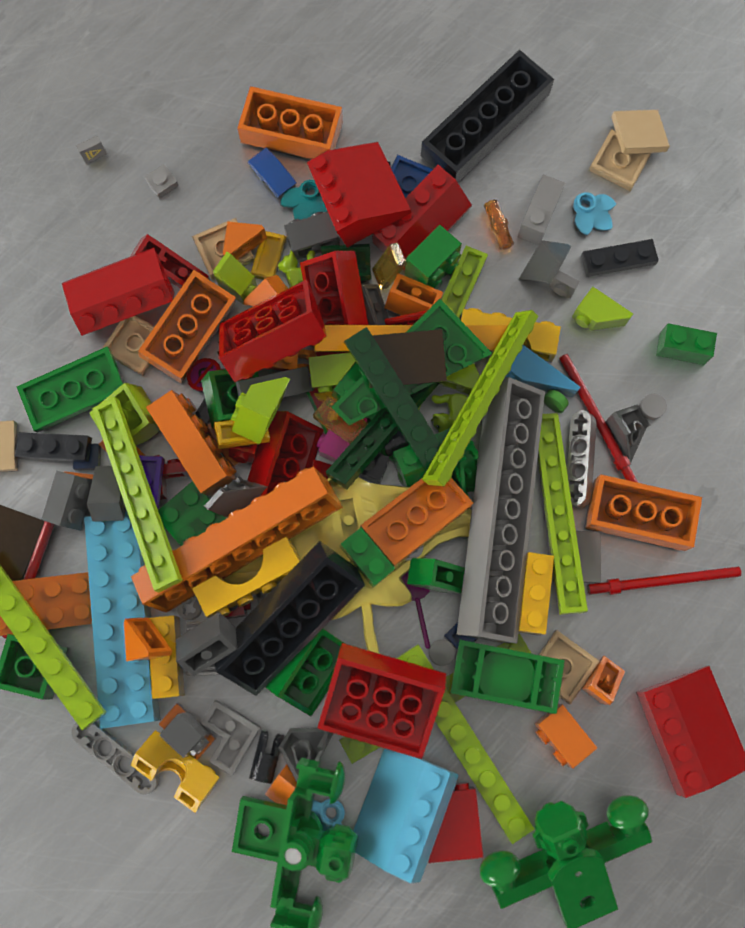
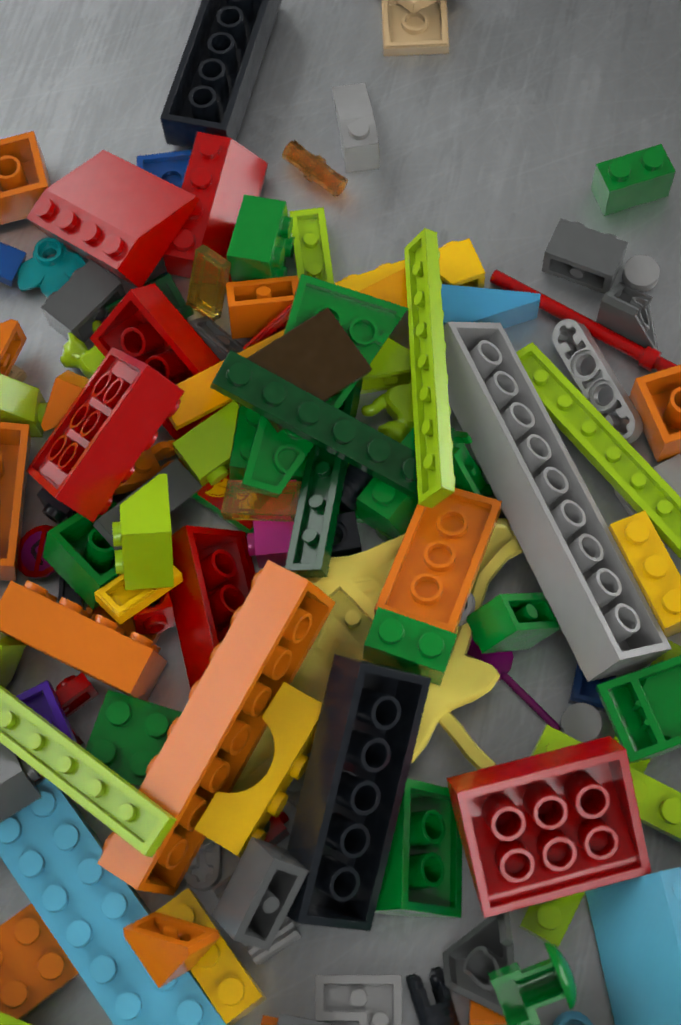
camera: 25 degrees left, 10 degrees down
dark grey slope [204,476,267,518] -> none
yellow tile [250,231,287,280] -> none
dark grey slope [519,240,572,284] -> none
bright green tile [544,390,569,413] -> none
light grey plate [550,270,580,298] -> none
lime slope [572,286,633,331] -> none
medium azure plate [573,192,616,235] -> none
black plate [581,239,659,277] -> none
none -> dark grey brick [542,218,628,294]

